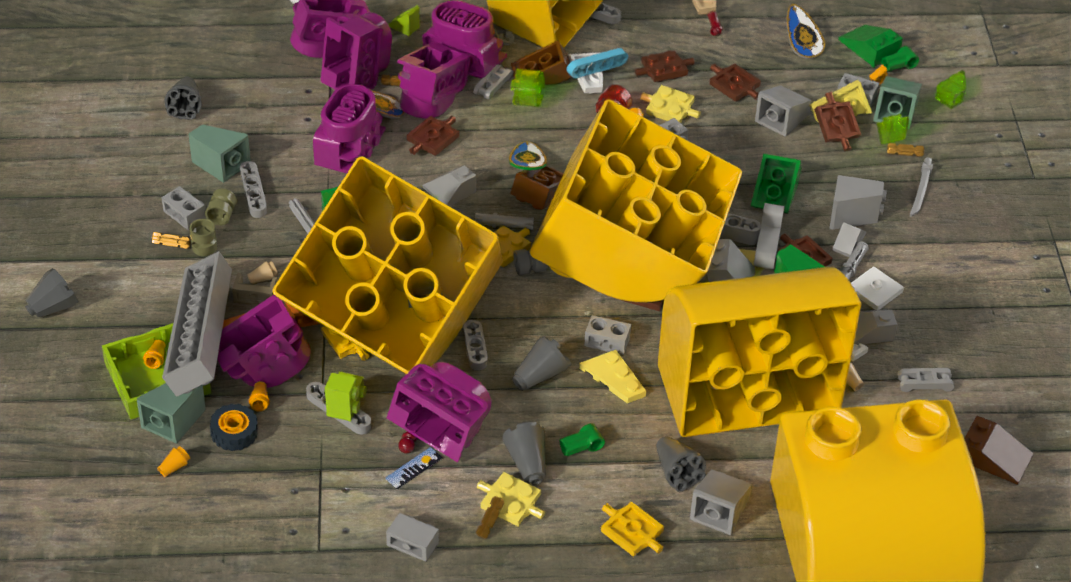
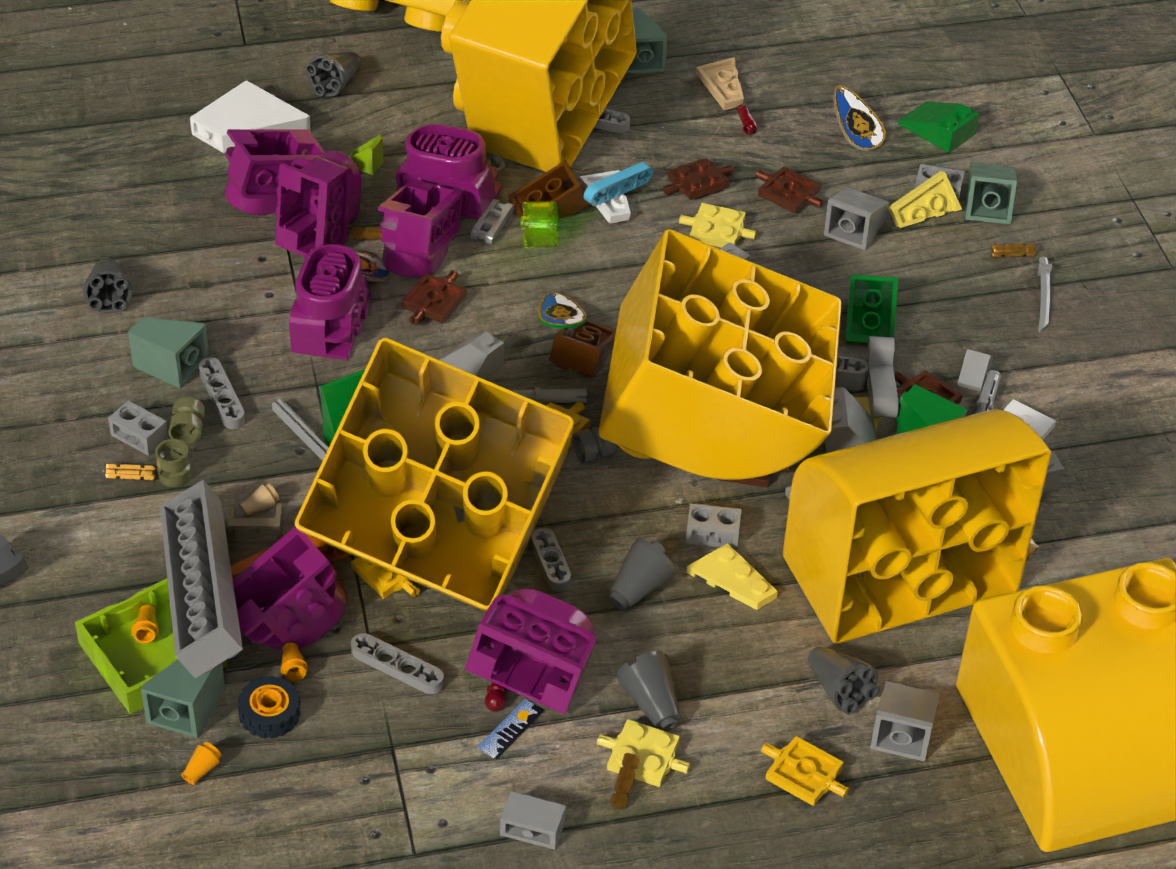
camera: 10 degrees left, 0 degrees up
lime brick [325,371,367,421] -> none
green piece [559,423,605,456] -> none
clear red piece [595,84,633,113] -> none
copper plate [814,92,861,151] -> none
light grey slope [829,175,887,229] -> none
light orange tile [869,65,888,85] -> none
clear neon green slope [877,114,909,144] -> none
green piece [881,46,920,72] -> none
light grey plate [897,368,954,392] -> none
clear neon green slope [935,70,966,109] -> none

